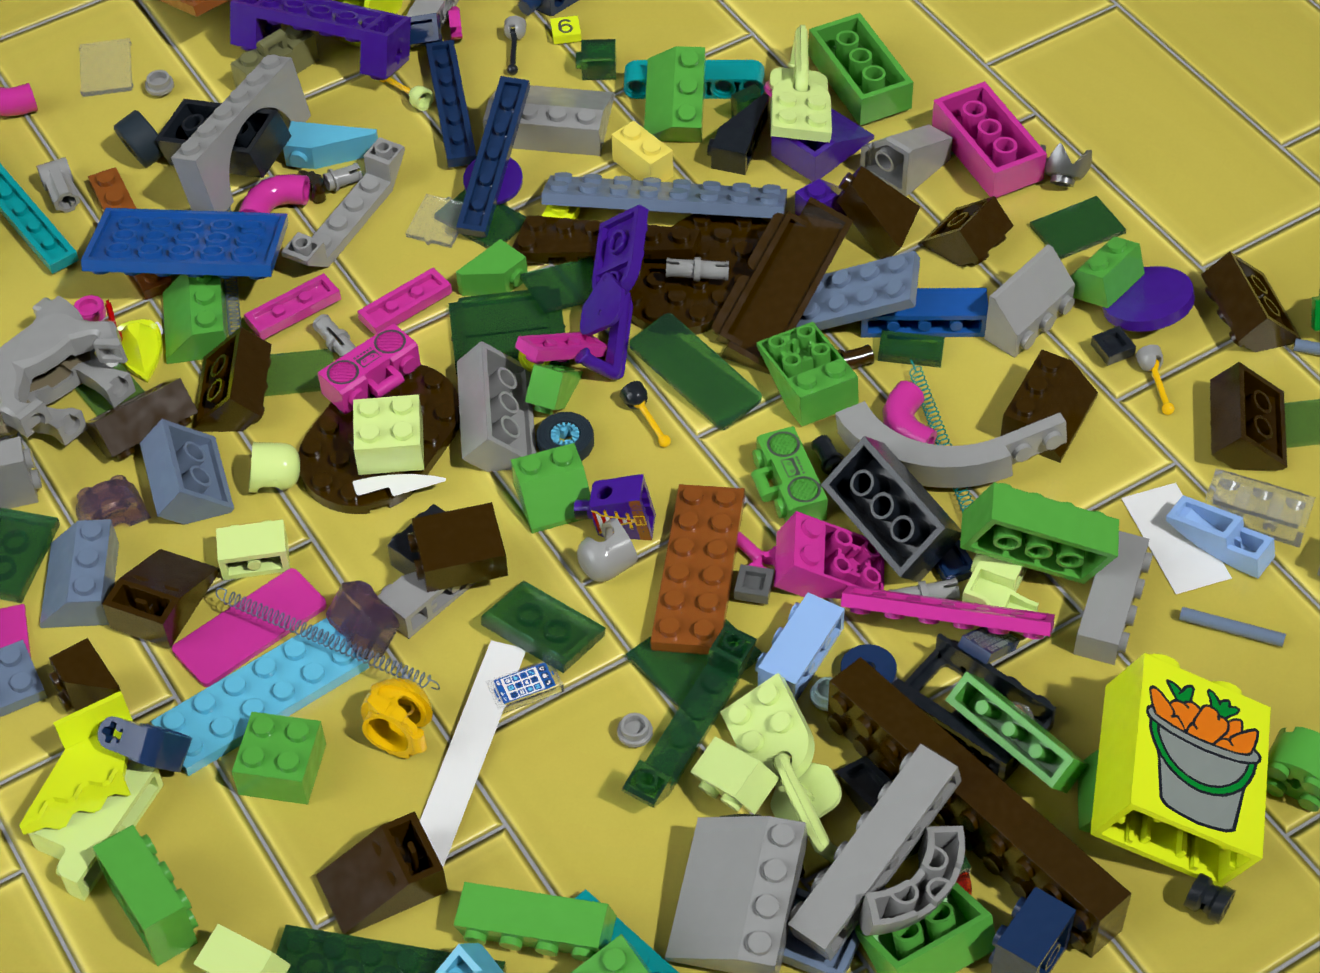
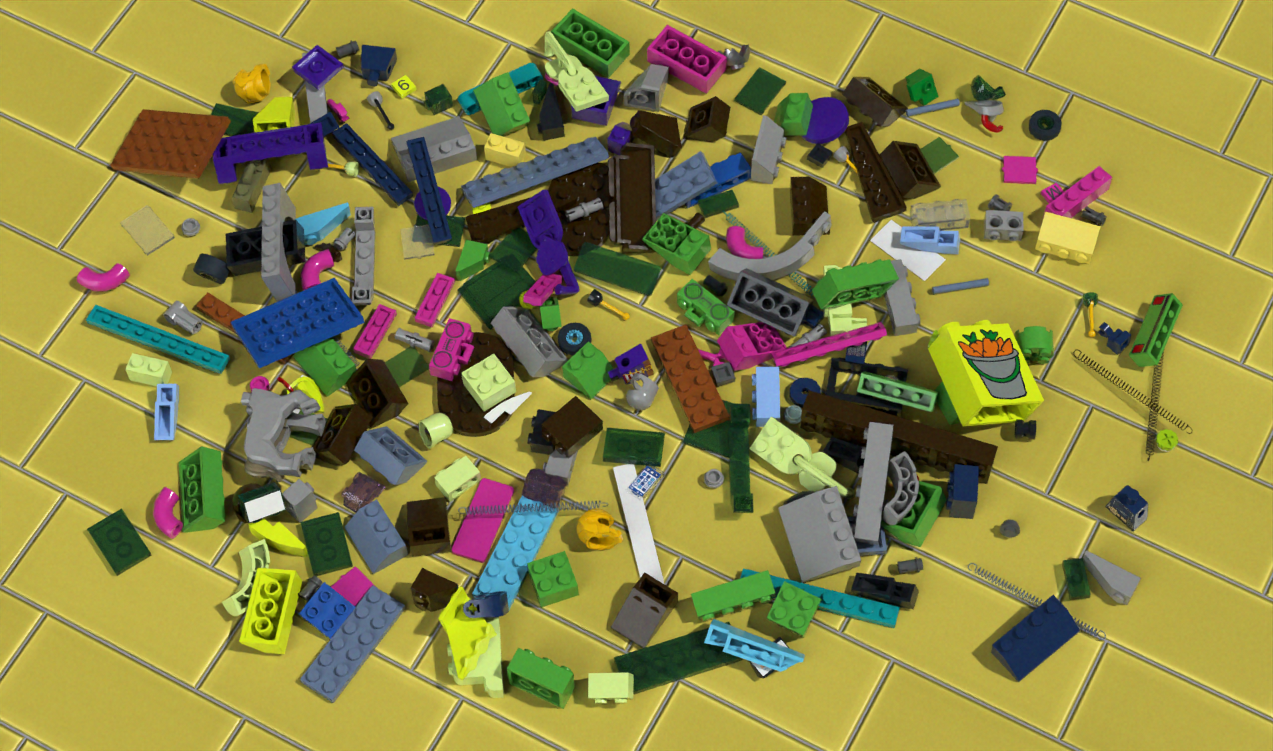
camera: 30 degrees left, 10 degrees up
yellowish green brick [690,736,780,815] -> none
none -> dark brown wing [845,122,907,222]

